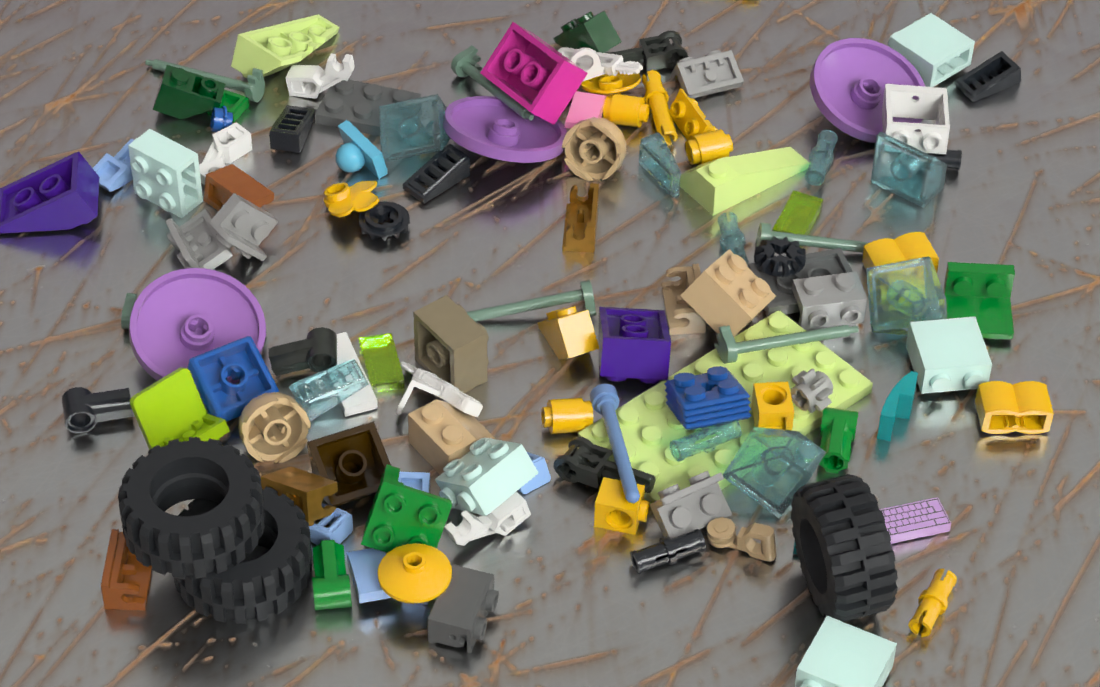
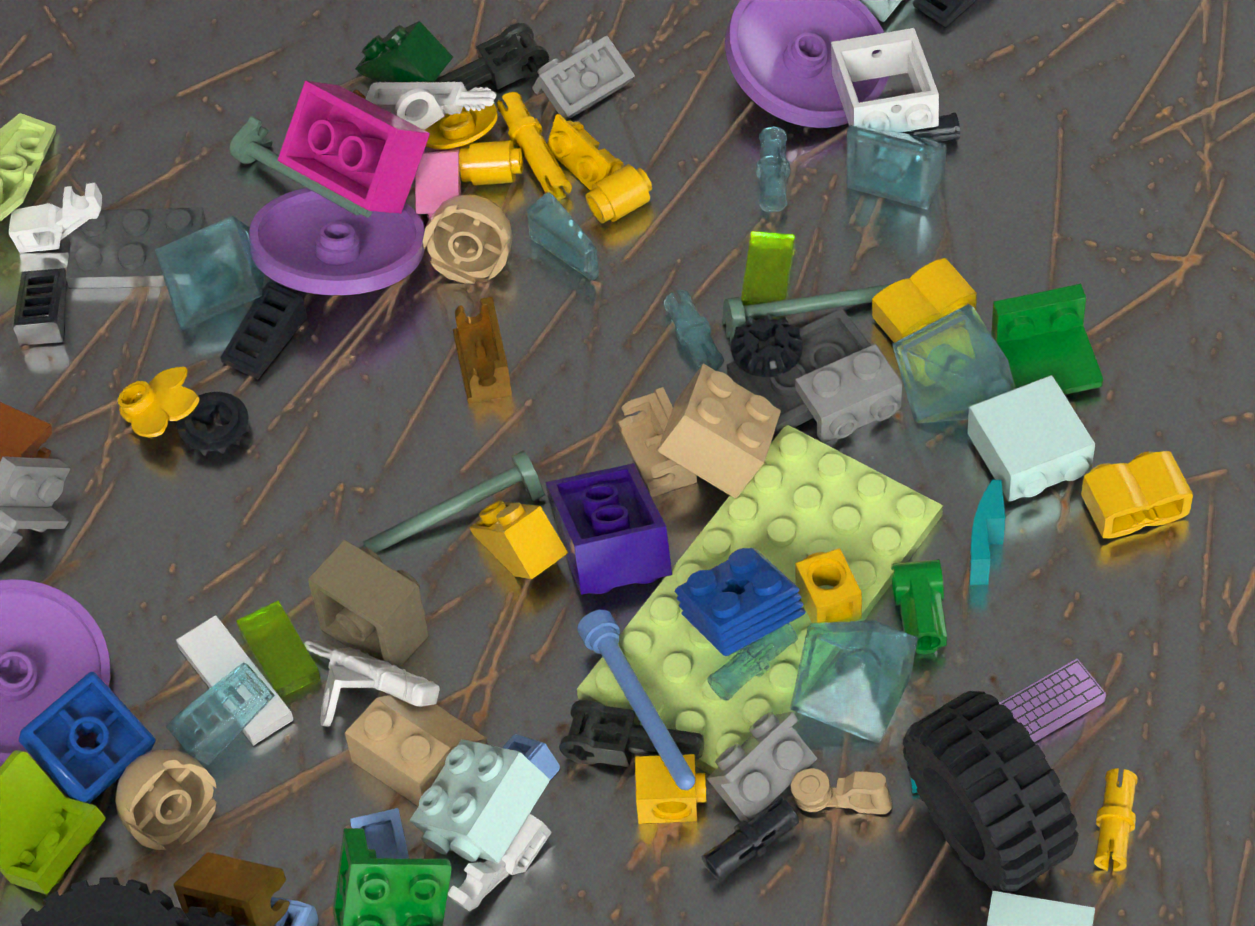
camera: 10 degrees left, 10 degrees up
pearl dark grey piece [269,327,337,376] -> none
dark brown slope [307,421,391,507] -> none
medium azure tile [335,120,388,179] -> none
yellow brick [541,398,593,434] -> none
yellowish green wedge [674,147,810,216] -> none
sand green piece [714,325,859,364] -> none
light grey gear [790,369,833,413] -> none

